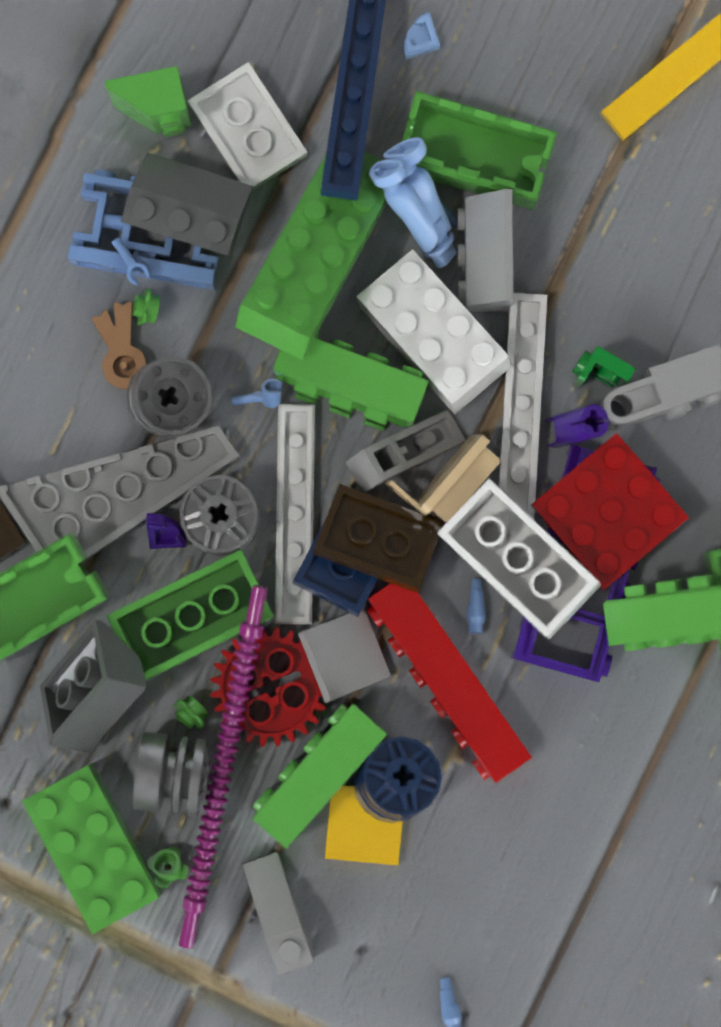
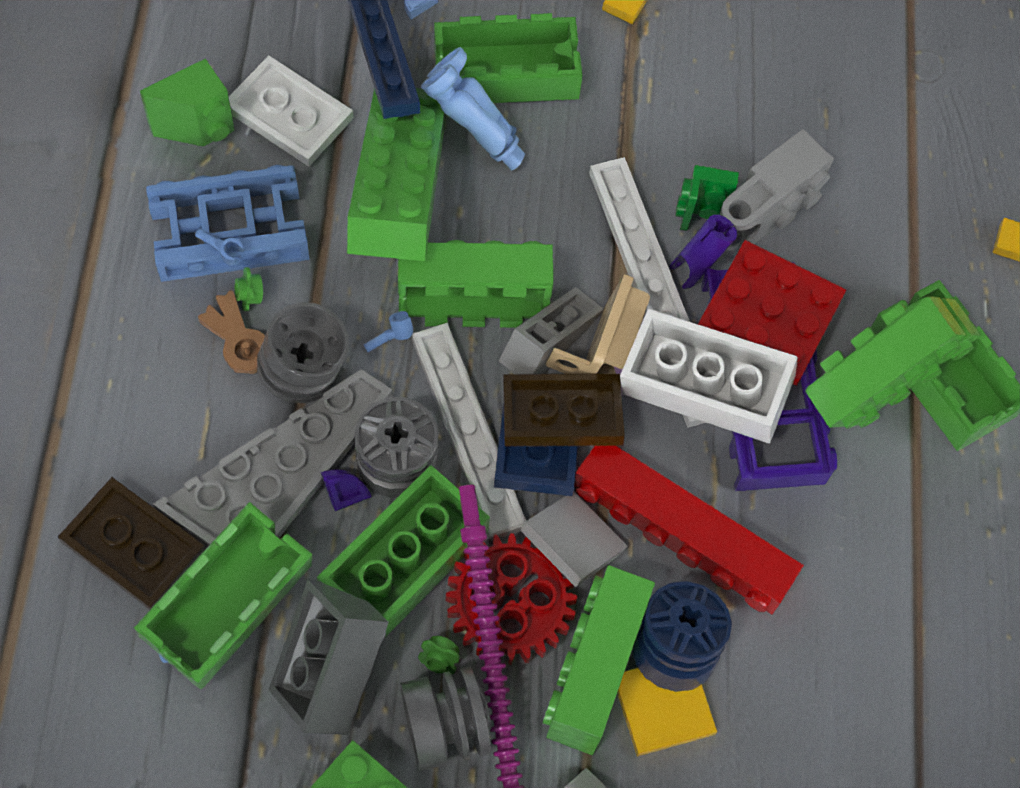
camera: 25 degrees left, 20 degrees down
dark grey slope [121,152,253,257] -> none
white brick [356,249,511,415] -> none
light grey slope [457,189,513,312] -> none
medium blue piece [466,578,486,634] -> none

